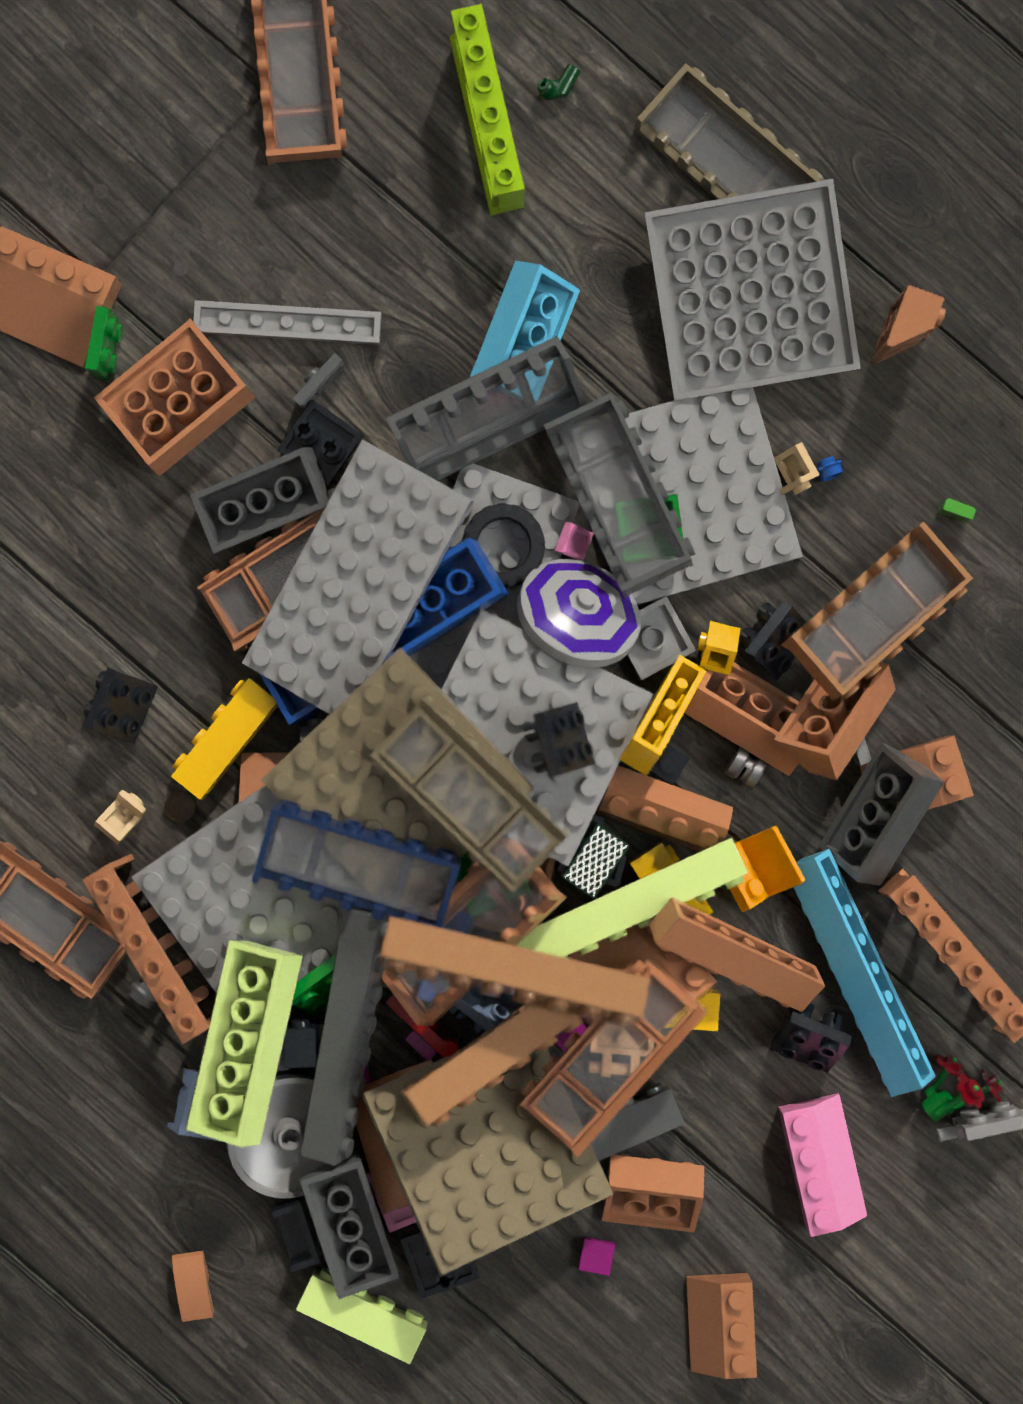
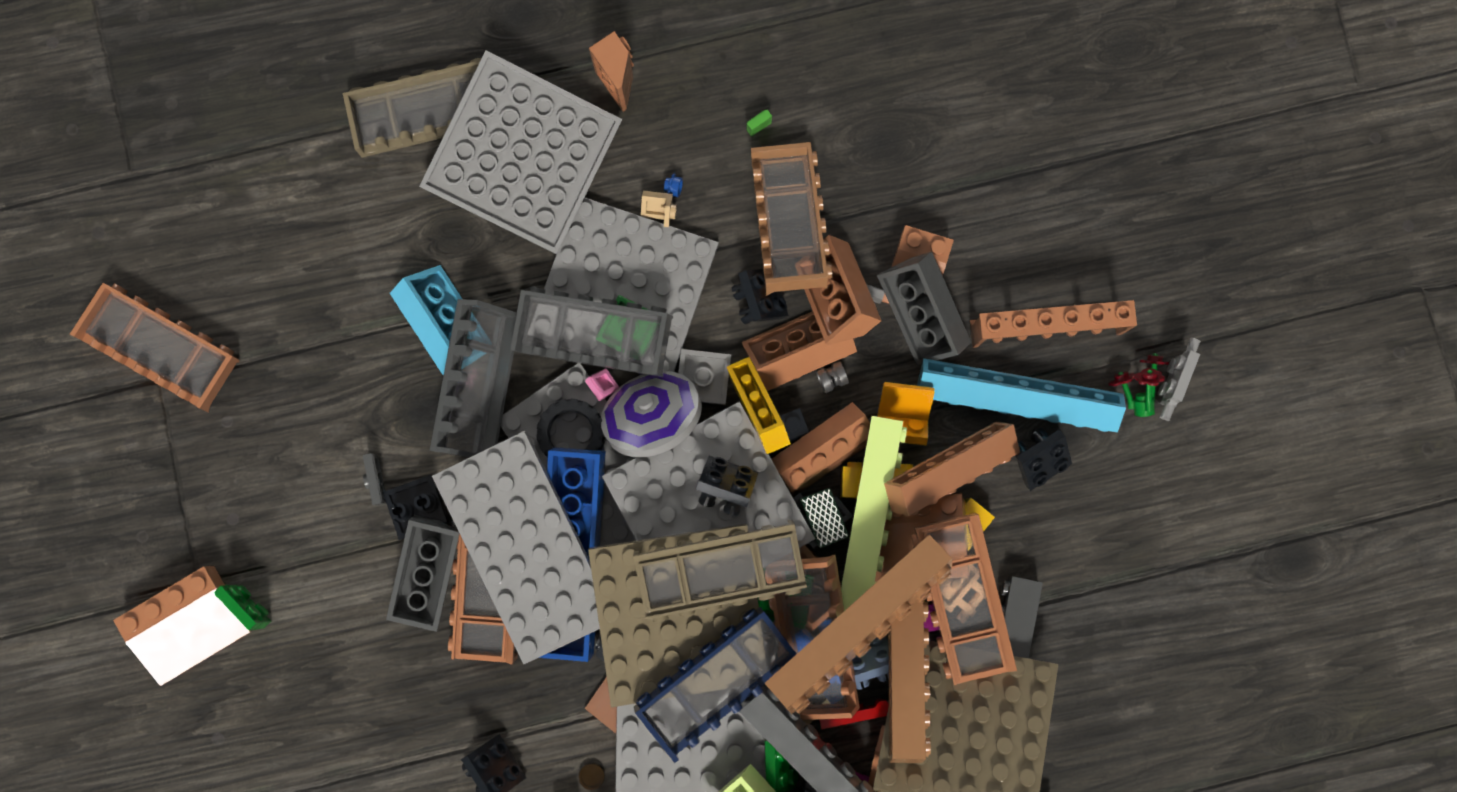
camera: 55 degrees left, 5 degrees down
nougat slope [94,319,255,476] -> none
yellow brick [171,678,278,800] -> none
light grey plate [193,300,382,345] -> none
magenta tile [405,1029,437,1061] -> none
lime window [449,4,525,216] -> none
dark green arm [537,64,581,100] -> none
magenta tile [578,1236,615,1276] -> none
nougat slope [602,1154,704,1232] -> none
nougat slope [686,1273,757,1379] -> none
yellow brick [697,621,741,675] -> none
bright pink slope [778,1093,867,1237] -> none

